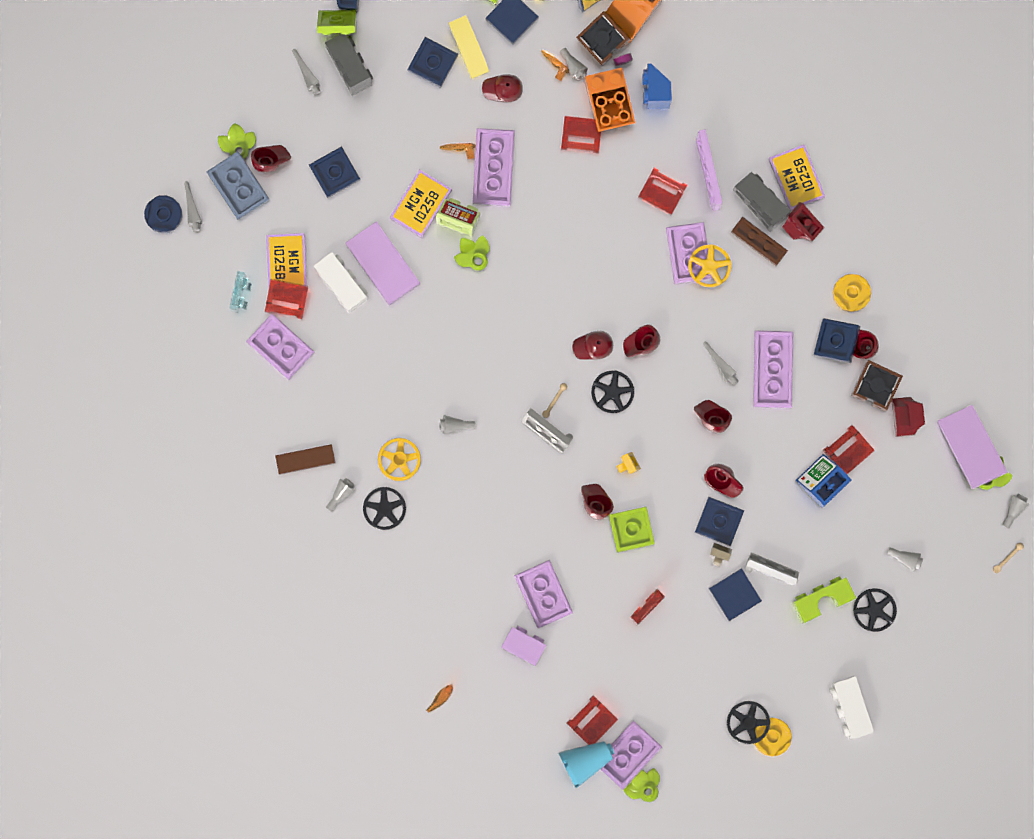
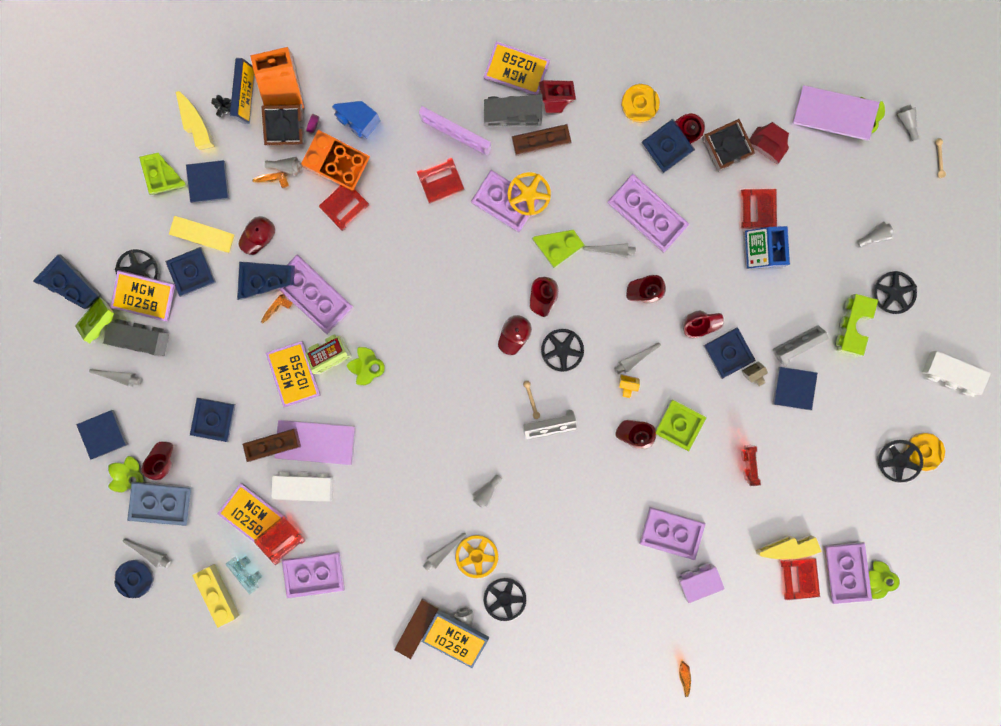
camera: 45 degrees left, 5 degrees up
medium azure cone [559,741,615,788] -> none
none -> dark blue tile [76,410,128,460]
none -> yellow tile [110,270,175,322]
none -> black wheel [115,249,158,279]
none -> light yellow brick [192,564,239,628]
none -> dark blue wing [237,262,295,300]
none -> reddish brown tile [242,428,301,462]
none -> tile [421,610,489,668]
none -> light grey piece [423,533,466,571]
none -> lime wing [532,230,584,268]
none -> light grey piece [614,343,661,374]
none -> light yellow slope [756,535,822,559]

